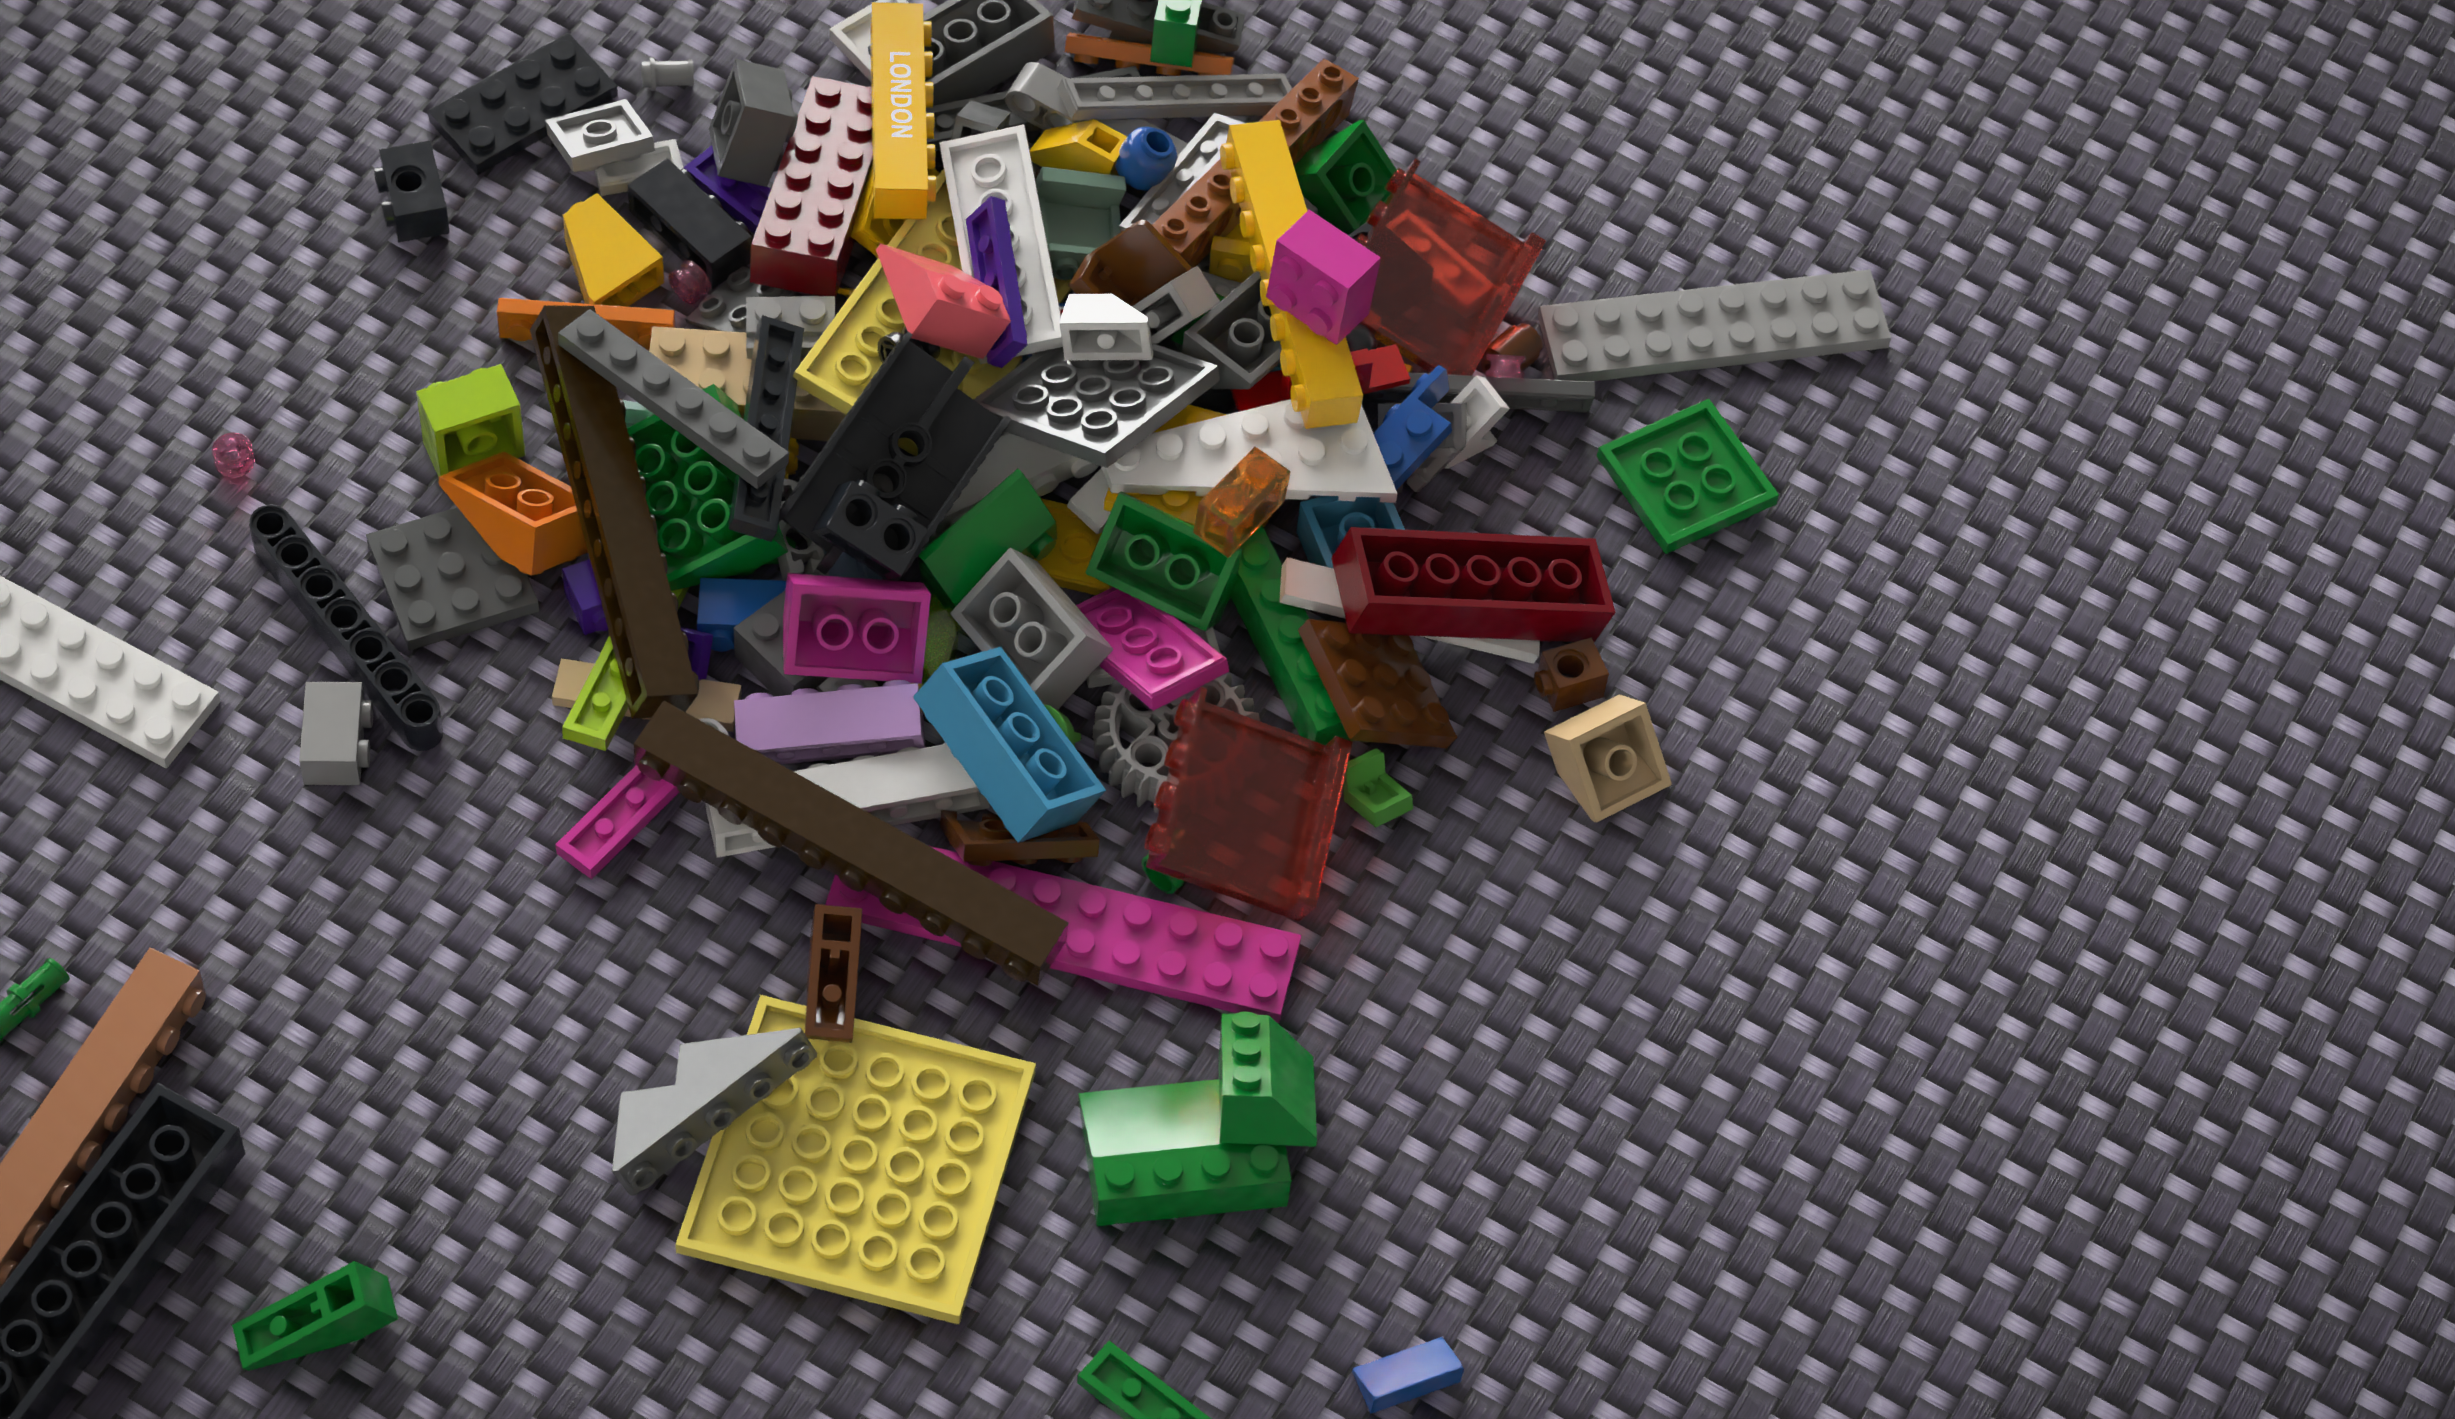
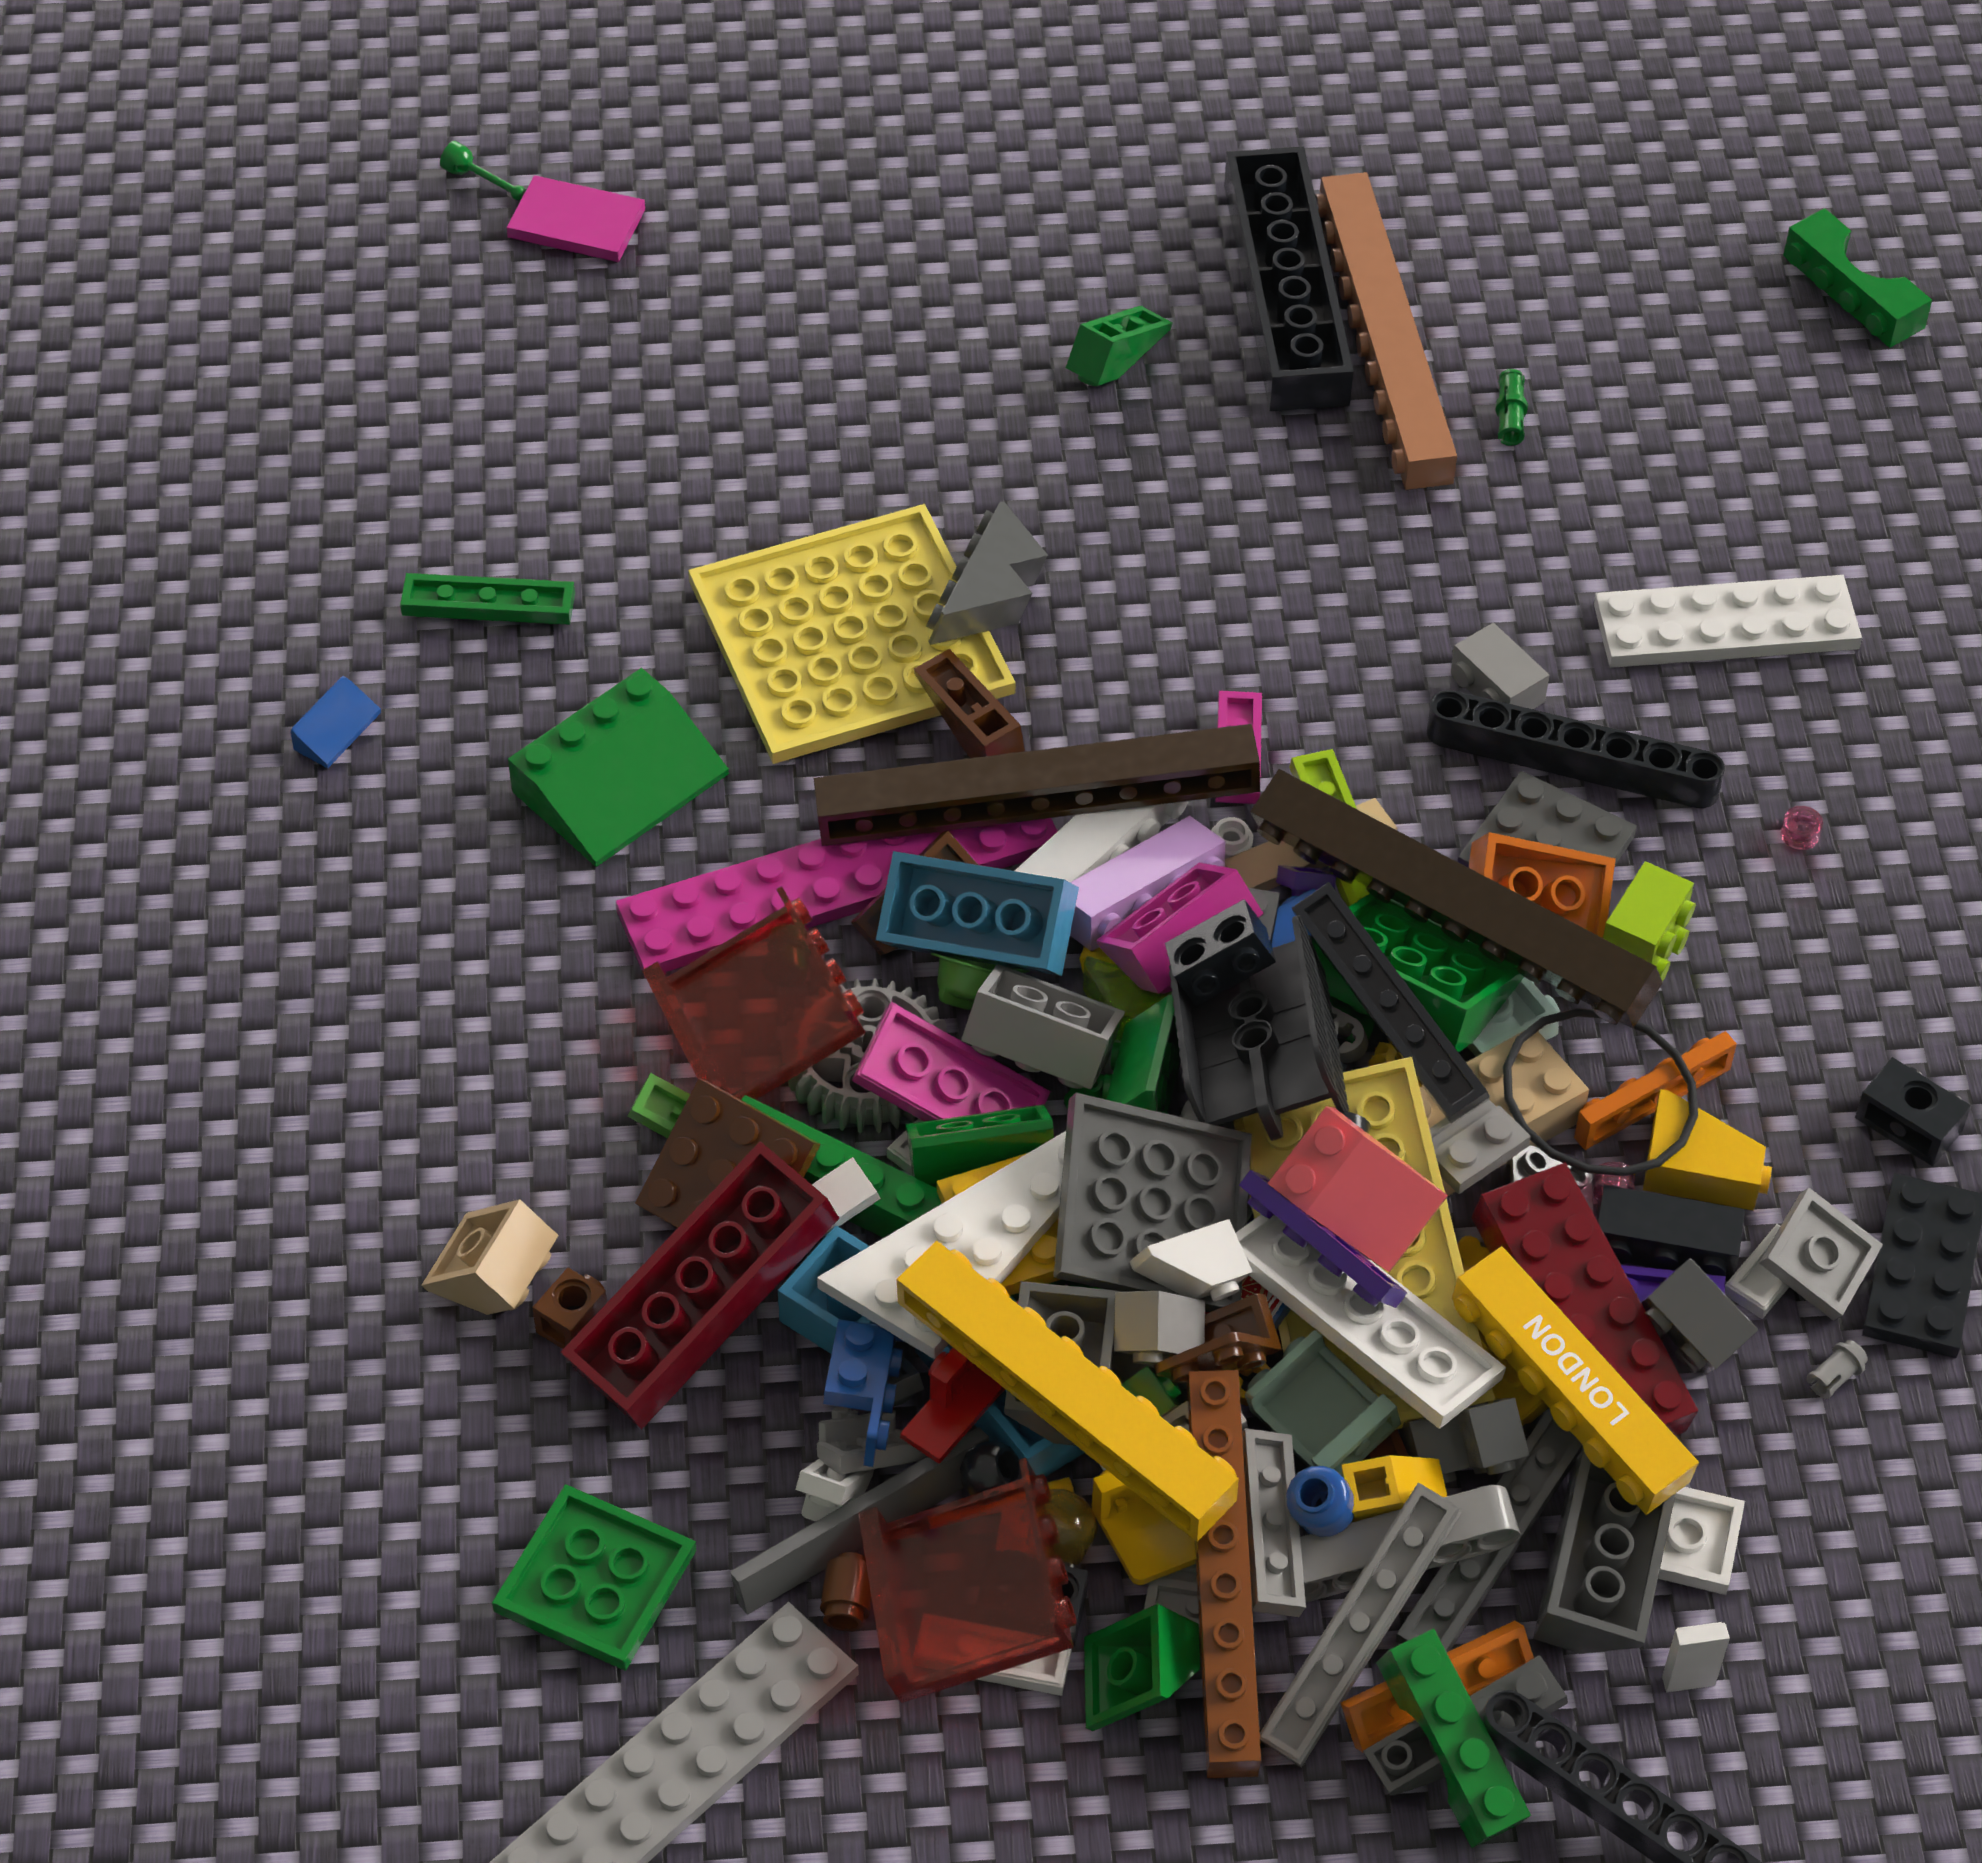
camera: 150 degrees right, 5 degrees down
dark grey plate [558,309,789,489] -> none
clear orange brick [1193,446,1291,558] -> none
green slope [1218,1012,1317,1147] -> none
dark pink brick [1266,210,1381,345] -> none
clear pink bush [1486,354,1526,378] -> none
none -> black piece [1503,1008,1698,1176]

